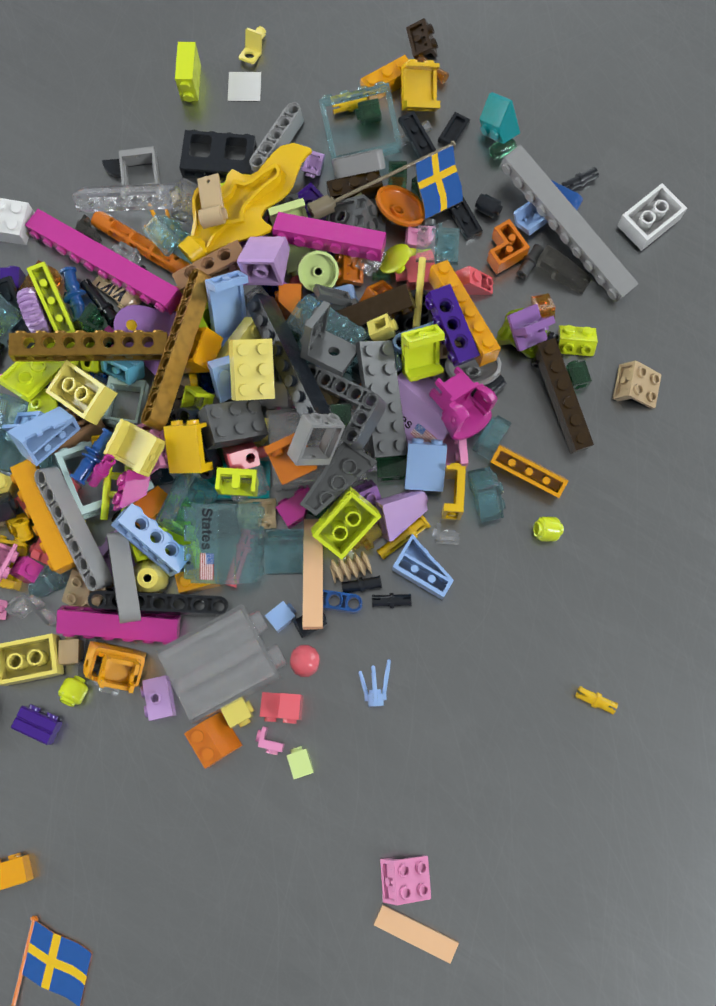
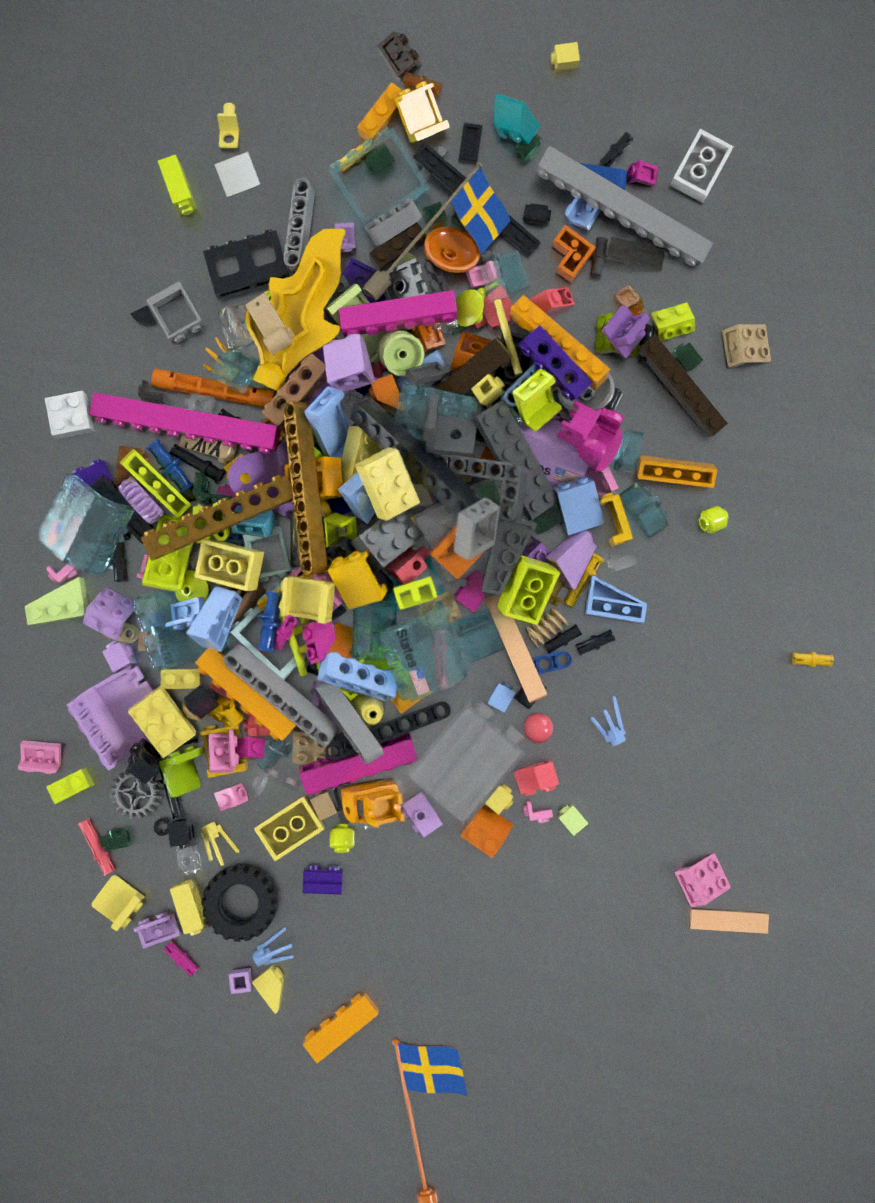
camera: 25 degrees left, 10 degrees up
clear brick [72,183,183,212] -> none
none -> light yellow brick [551,42,580,71]
none -> dark pink bracket [627,160,659,187]

